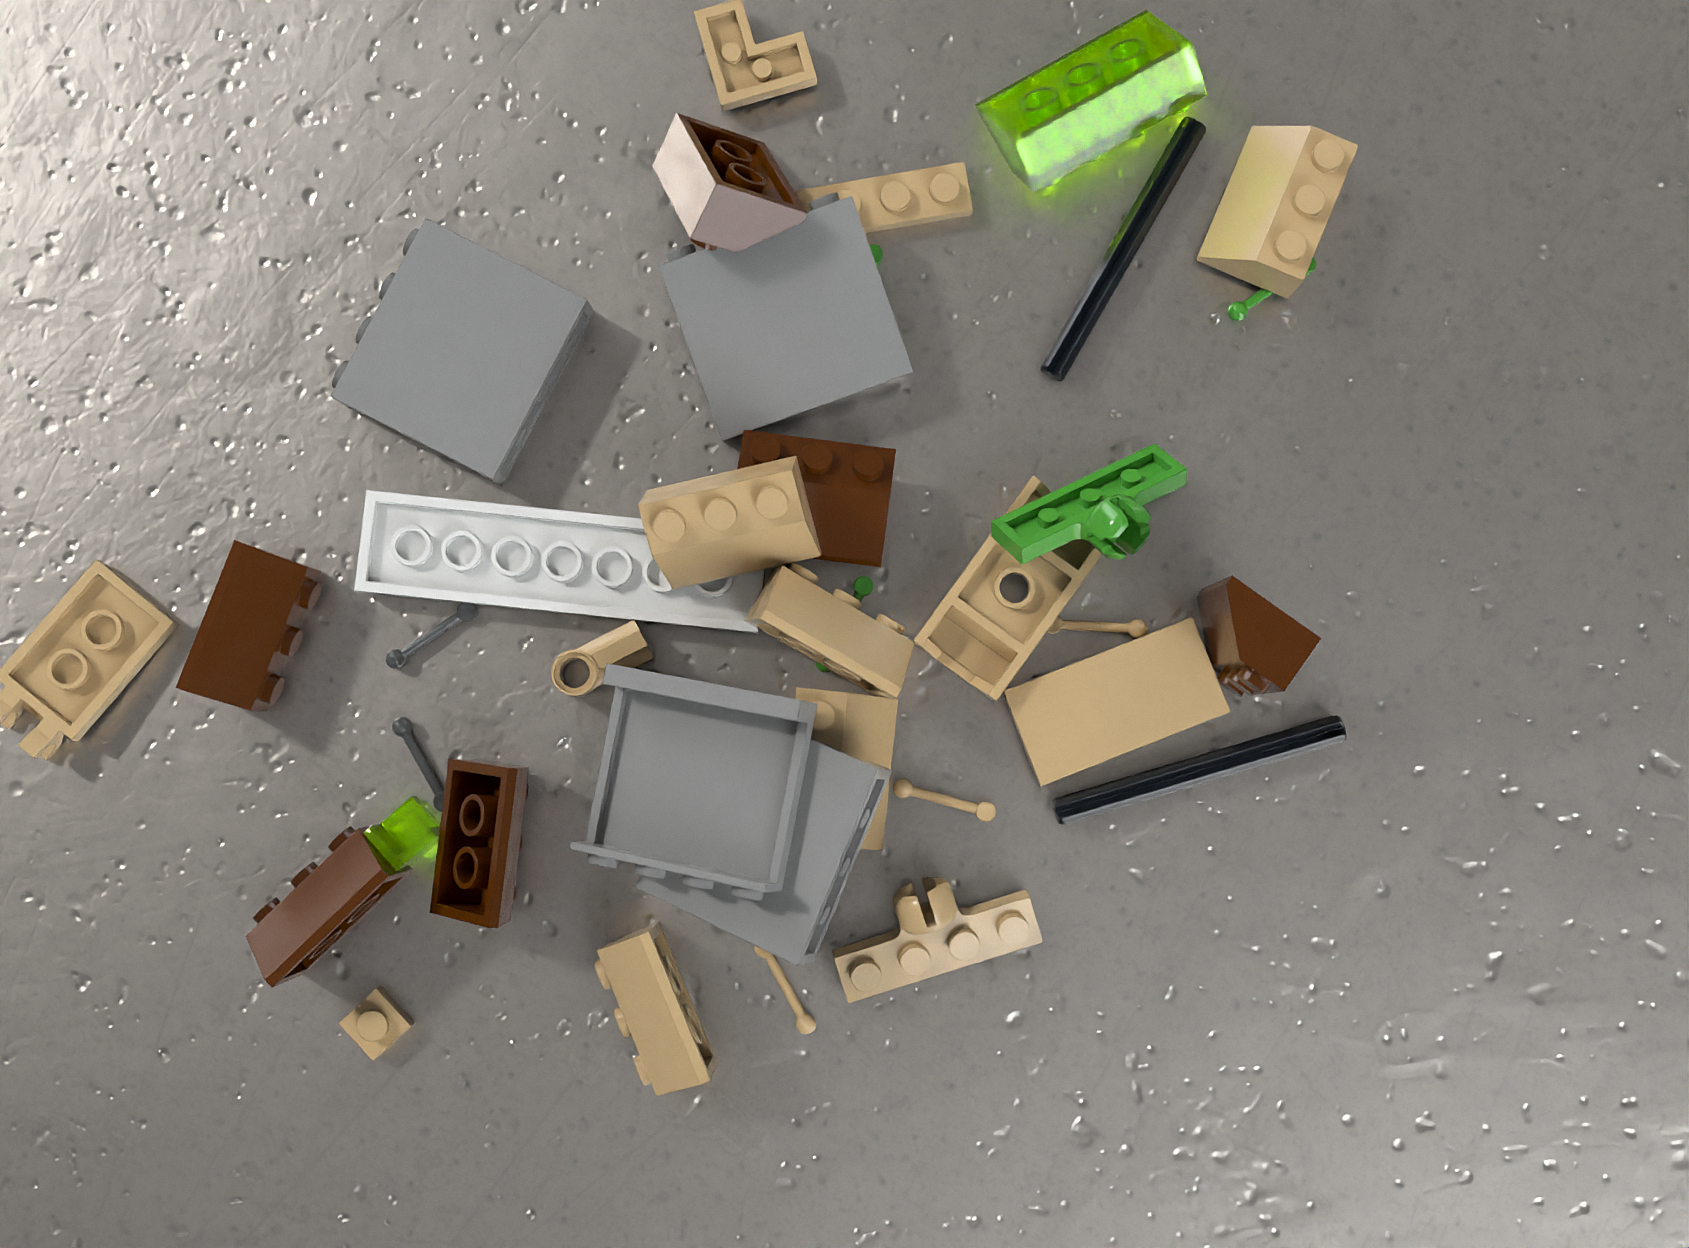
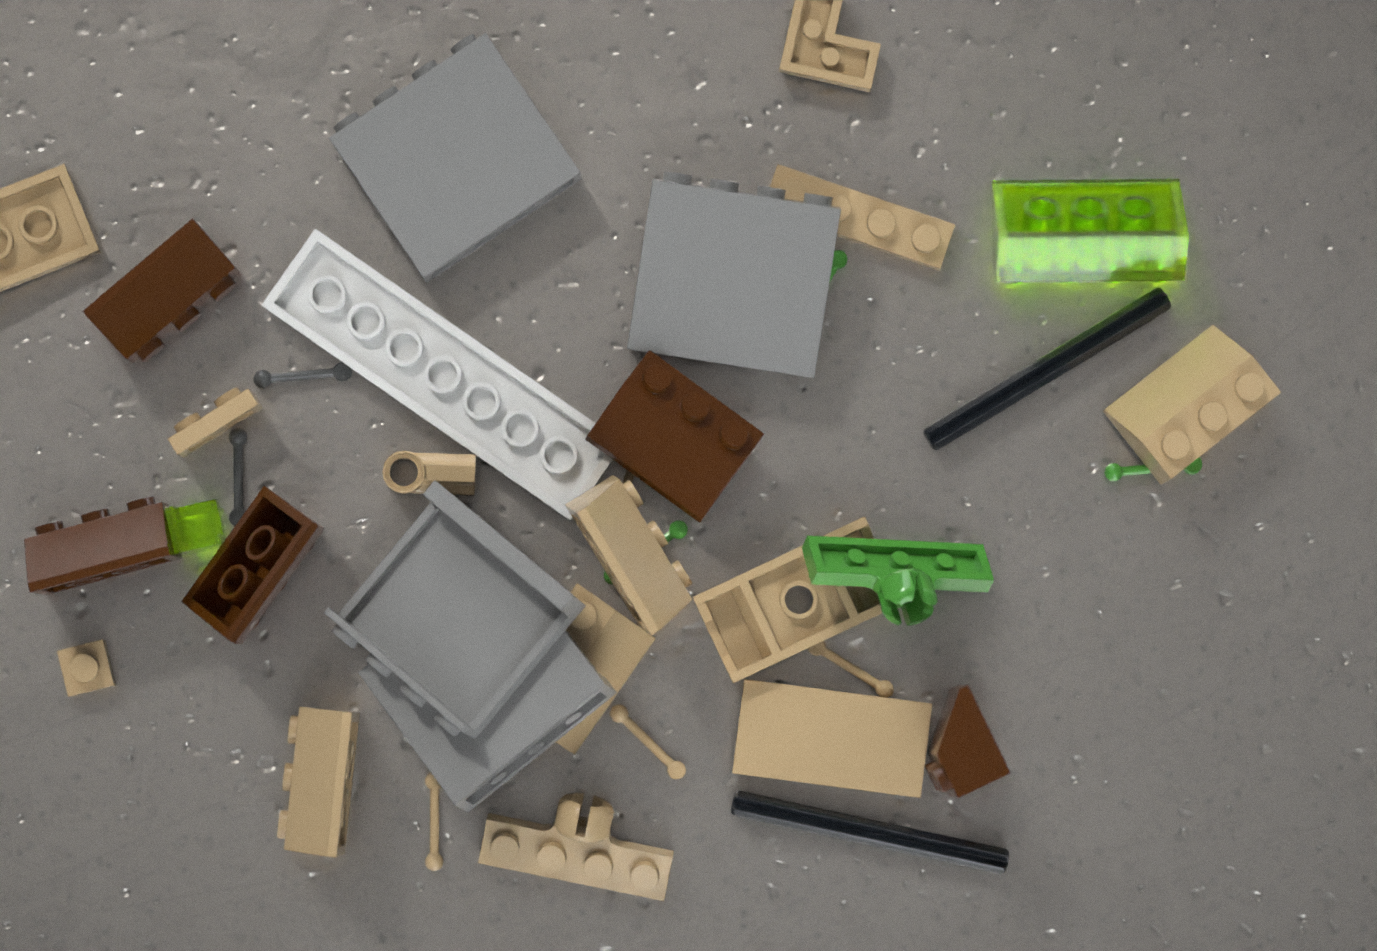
camera: 25 degrees right, 0 degrees up
tan slope [638,456,821,589] -> none
slope [653,113,808,253] -> none
none -> tan plate [168,387,263,458]

